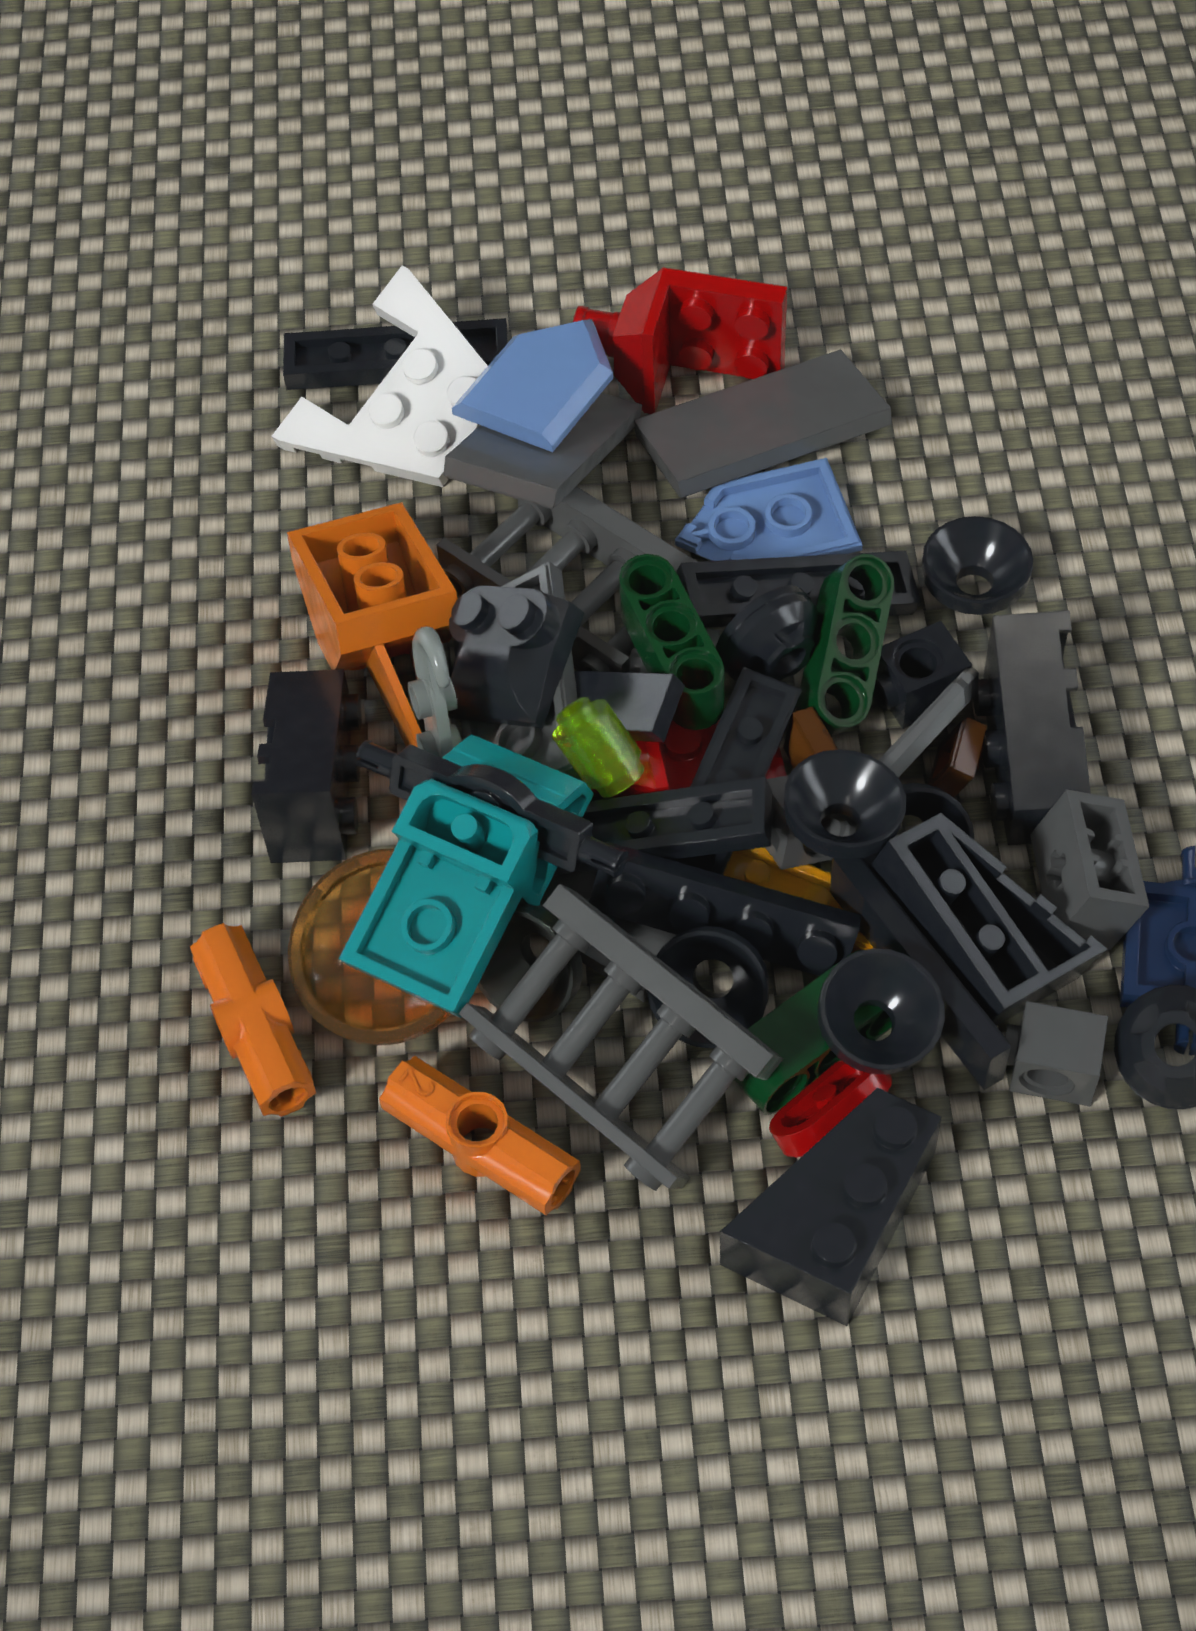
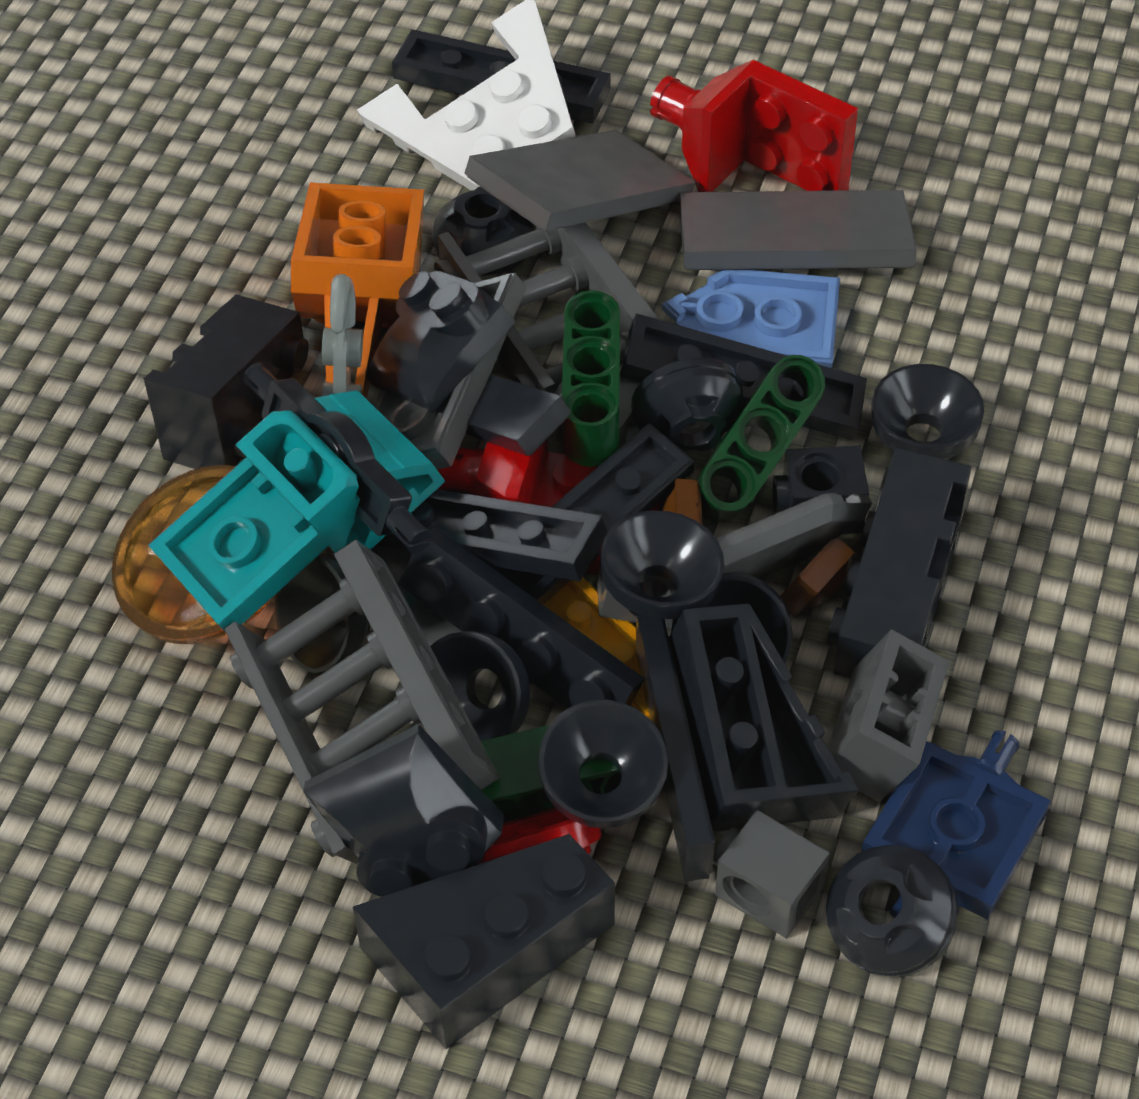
camera: 20 degrees right, 5 degrees down
orange piece [190,923,316,1117] -> none
orange piece [379,1055,581,1216] -> none
medium blue tile [452,319,613,452] -> none
clear neon green brick [552,697,645,798] -> none
none -> black slope [303,724,504,897]
none -> black piece [432,187,535,276]

